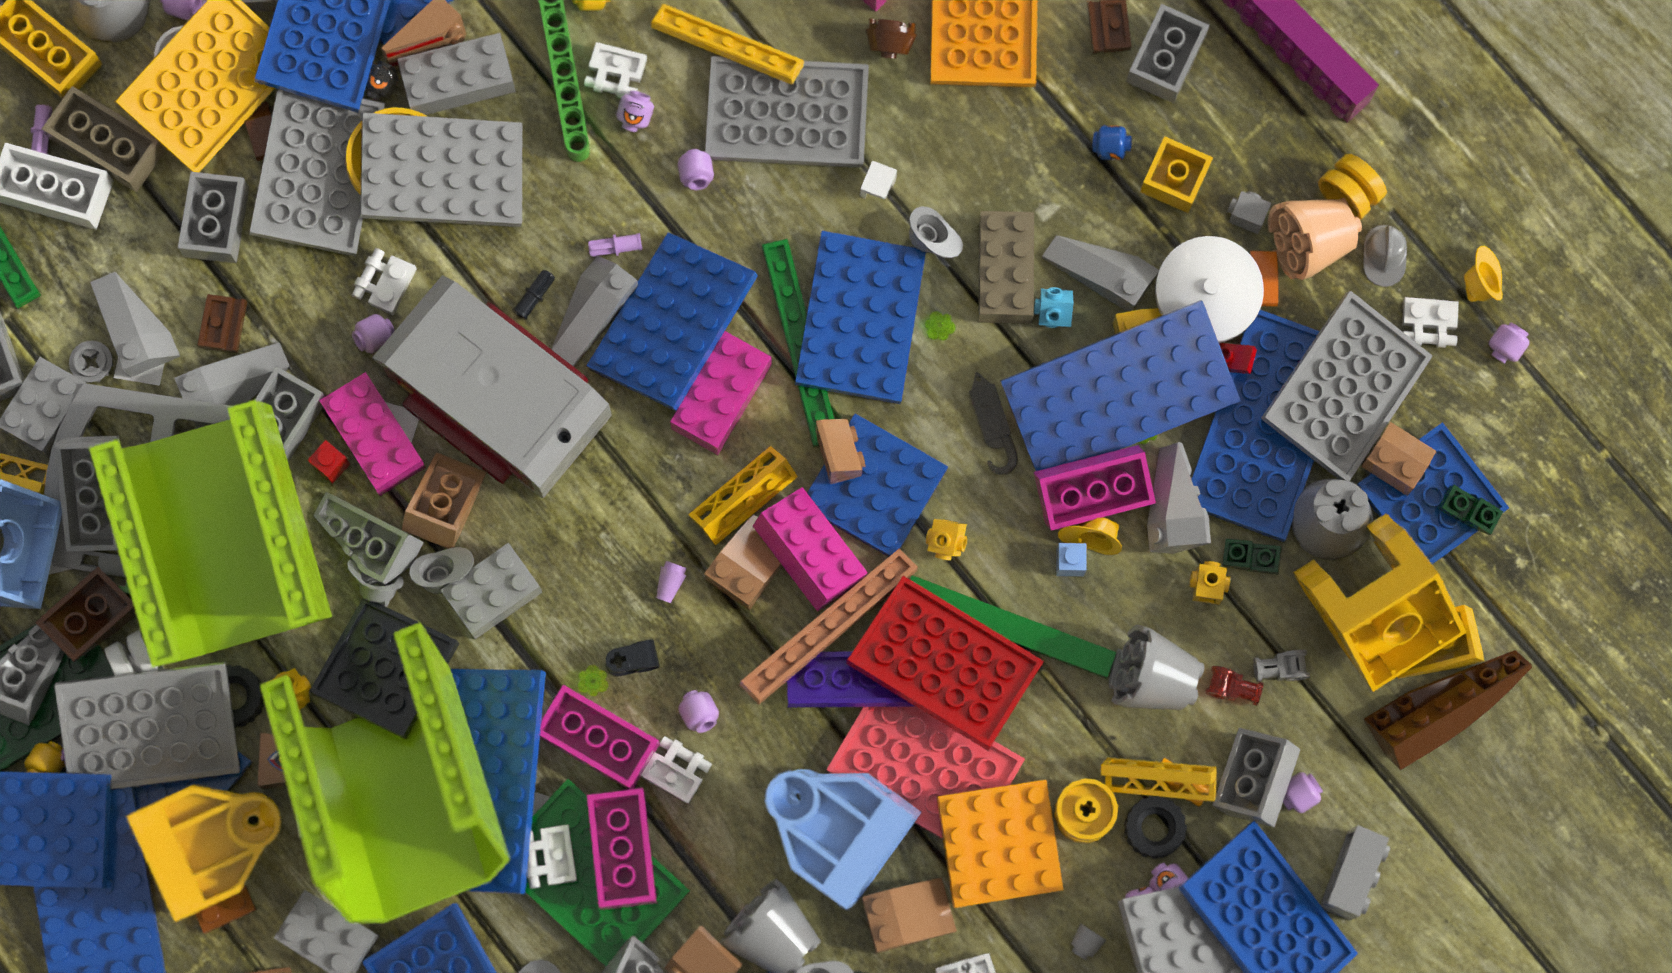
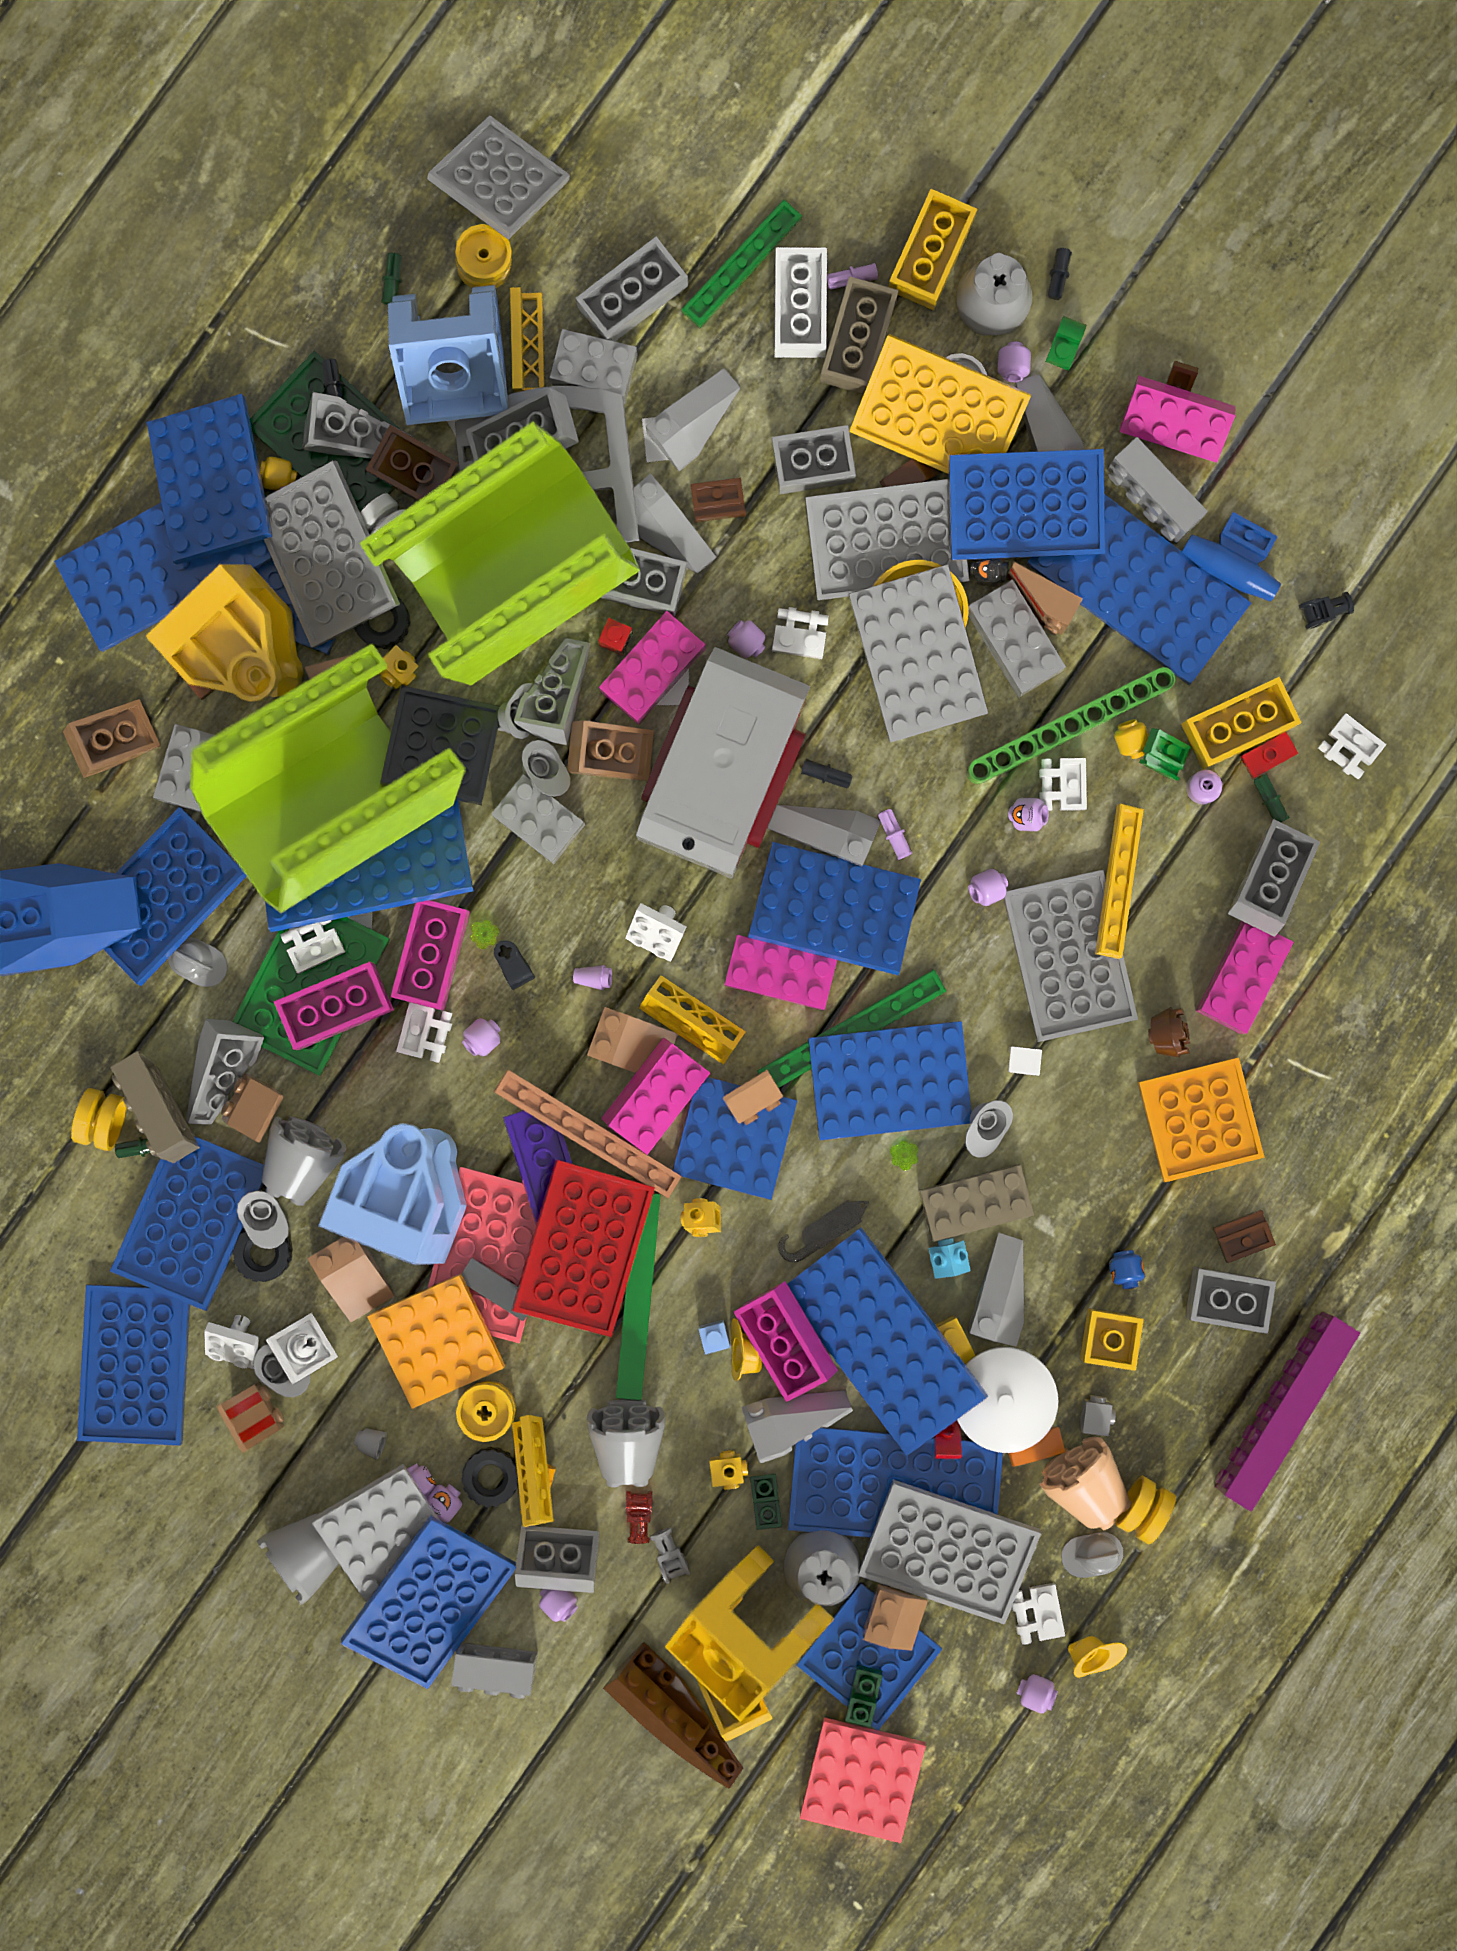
camera: 80 degrees right, 10 degrees up
light grey gear [69,341,113,384] -> none
none -> dark grey tile [462,1257,527,1321]
none -> white plate [625,903,687,962]
none -> coral plate [800,1717,926,1843]

